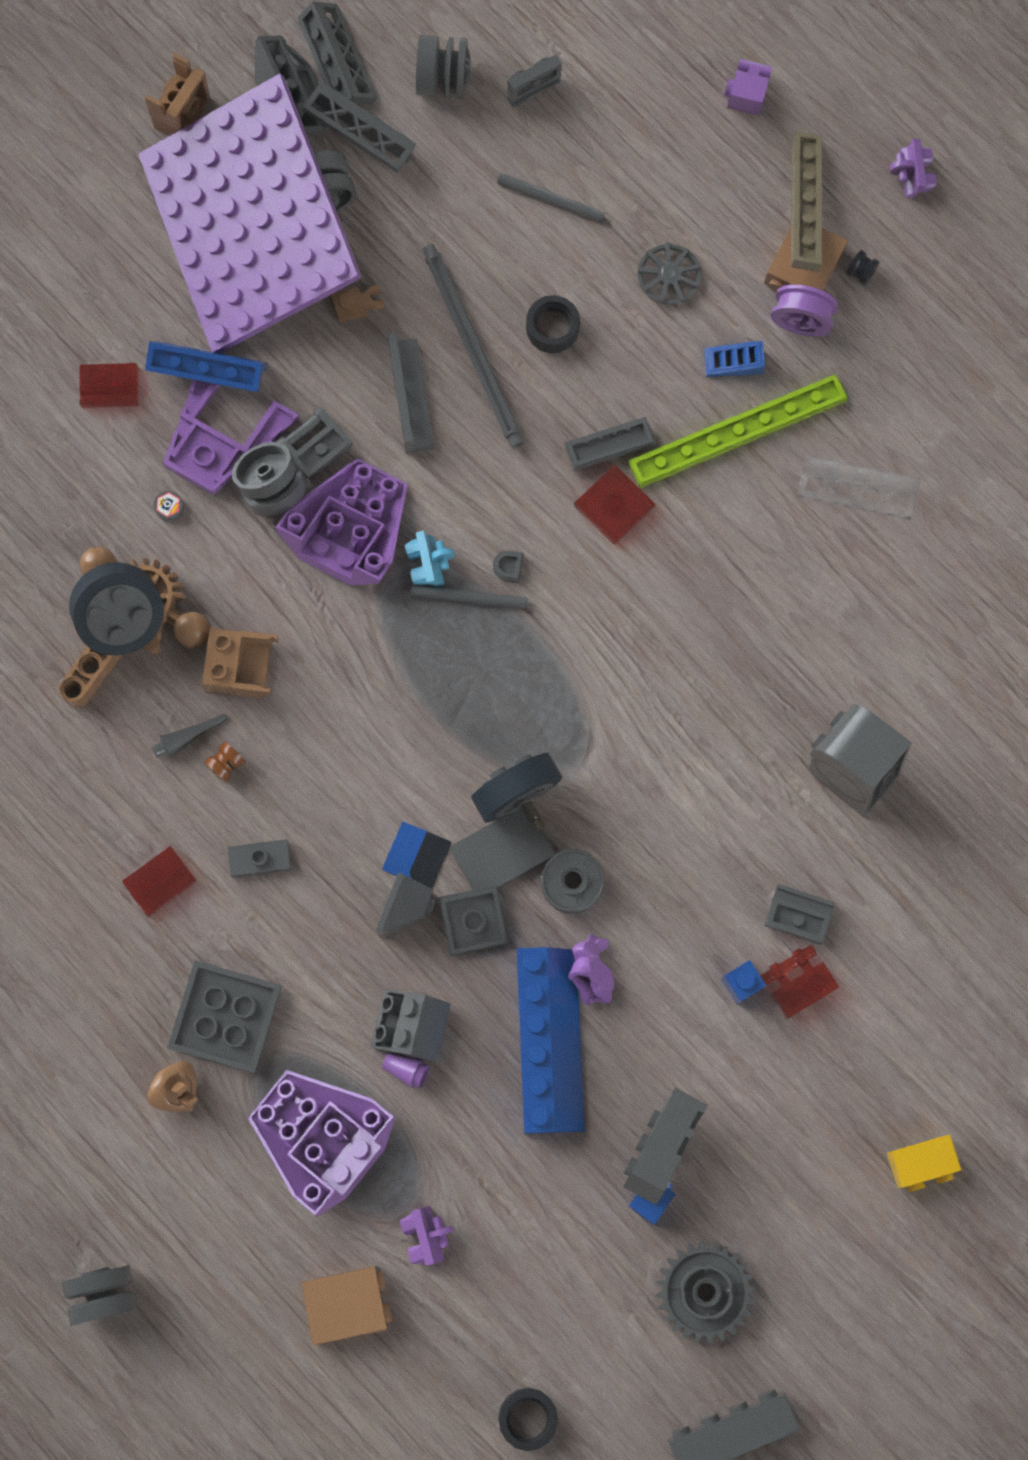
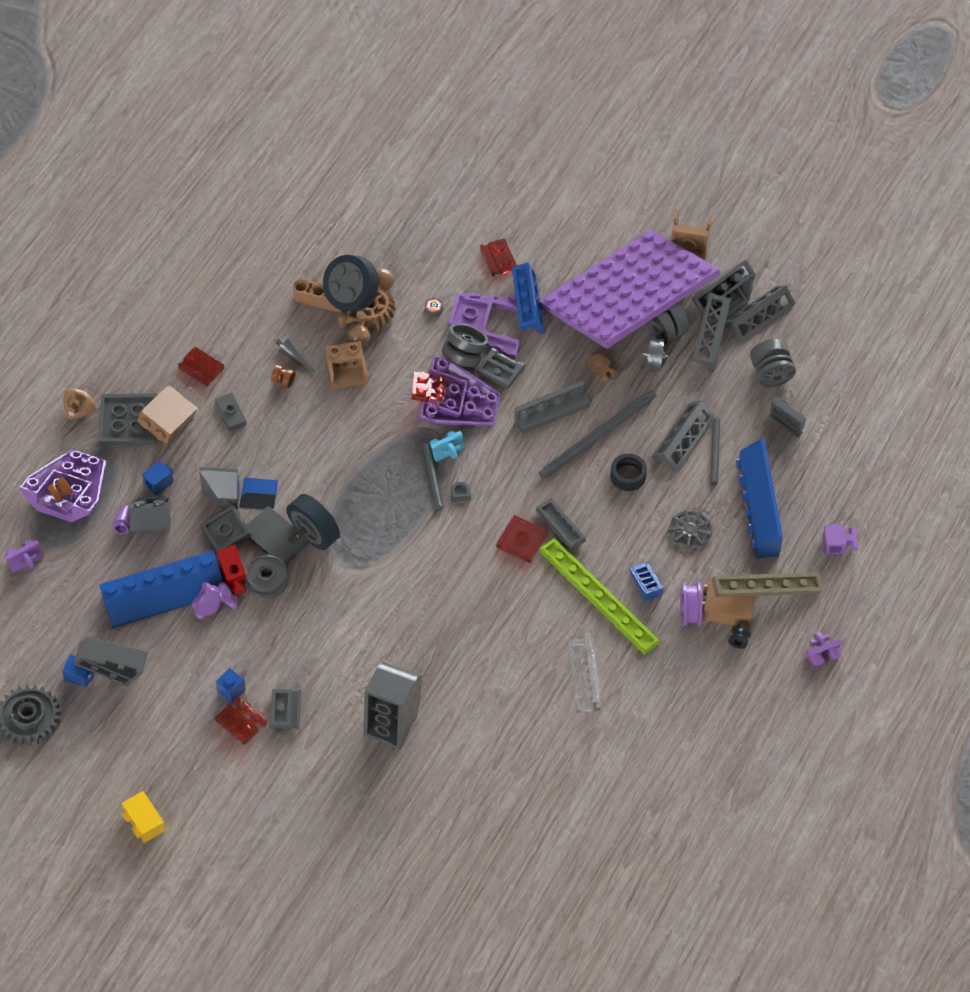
camera: 75 degrees right, 20 degrees down
none -> dark orange wheel [47,477,74,503]
none -> brick [137,385,197,444]
none -> blue brick [142,461,174,495]
none -> red torso [217,545,246,595]
none -> clear red plate [411,371,447,403]
none -> flat silver wheel [642,337,668,372]
none -> dark grey fence [652,401,714,471]
none -> blue slope [736,439,783,558]

